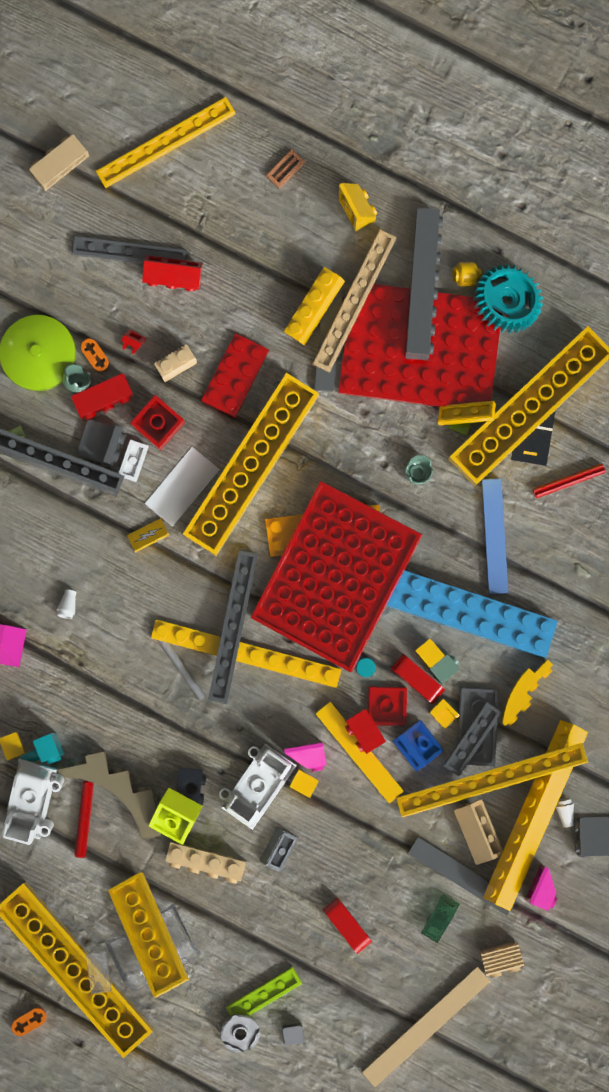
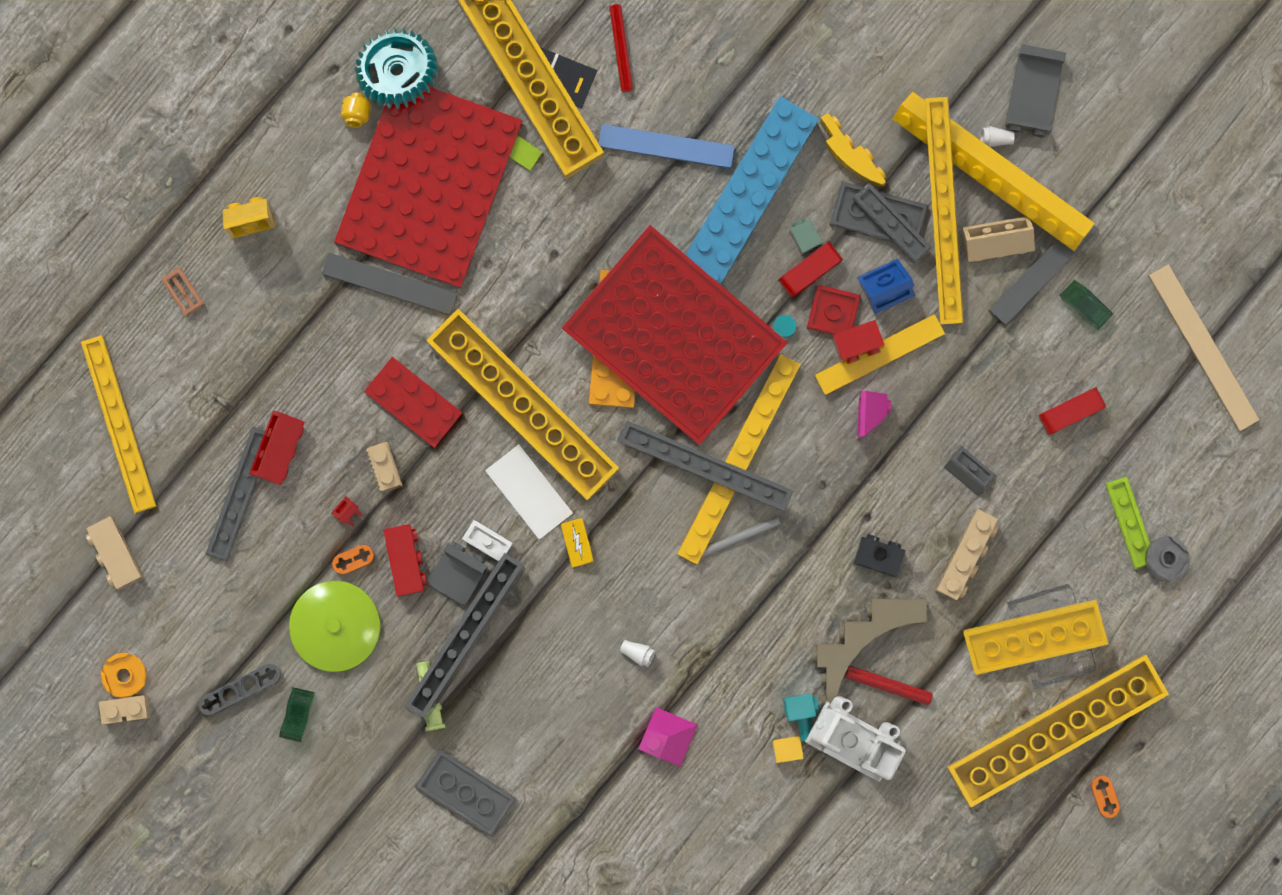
camera: 80 degrees left, 0 degrees up
sand green hair [62,364,92,393] -> none
clear plate [86,951,112,994] -> none
red brick [130,395,185,451] -> none
neon yellow slope [149,788,203,845] -> none
white container [219,744,297,830] -> none
slope [282,1023,305,1046] -> none
yellow brick [284,267,345,346] -> none
yellow panel [289,770,319,798] -> none
tan tile [312,229,397,373] -> none
sand green hair [404,455,434,485] -> none
dark grey brick [405,208,443,360] -> none
yellow panel [415,639,445,669] -> none
yellow panel [429,699,460,728] -> none
yellow tile [437,401,496,425] -> none
tan brick [479,941,524,978] -> none
dark pink slope [525,864,557,911] -> none

